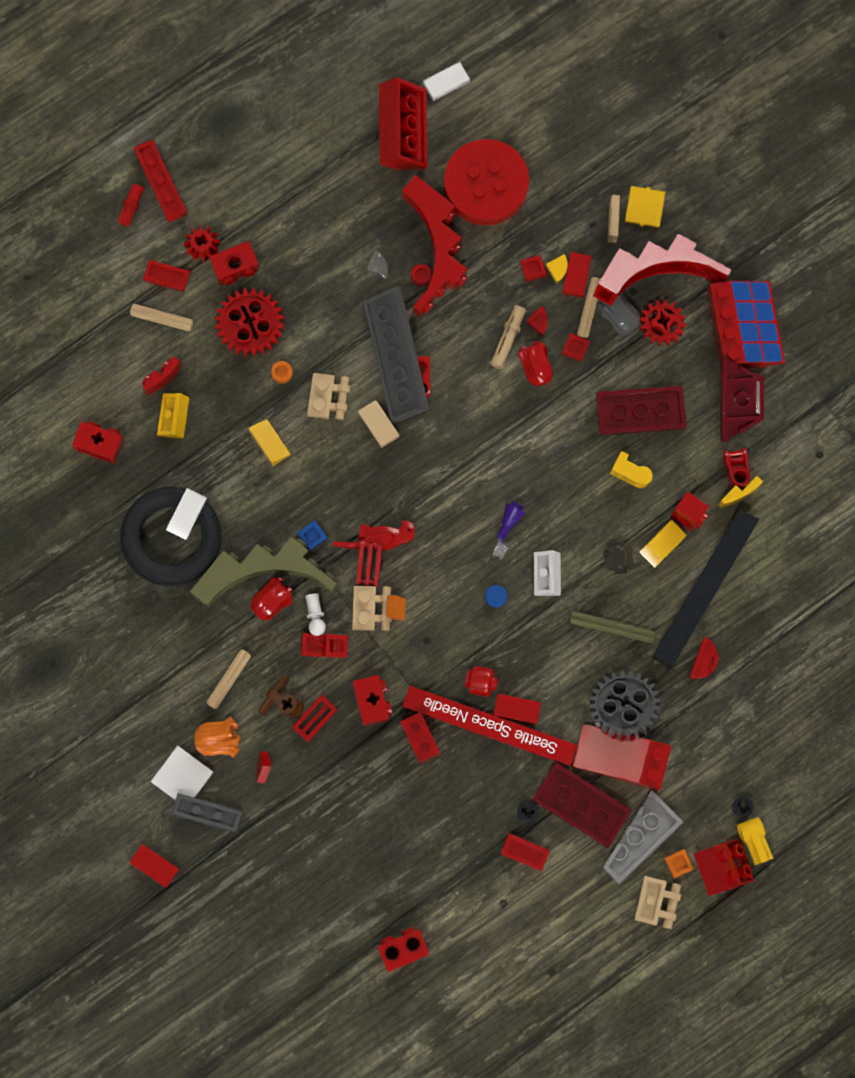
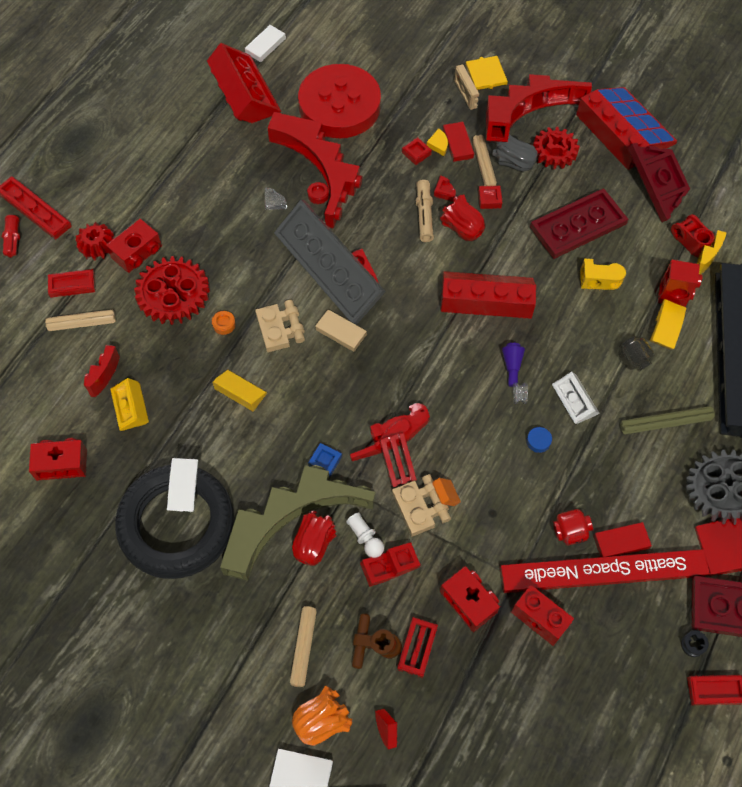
camera: 20 degrees left, 15 degrees down
none -> red slope [441,271,536,319]

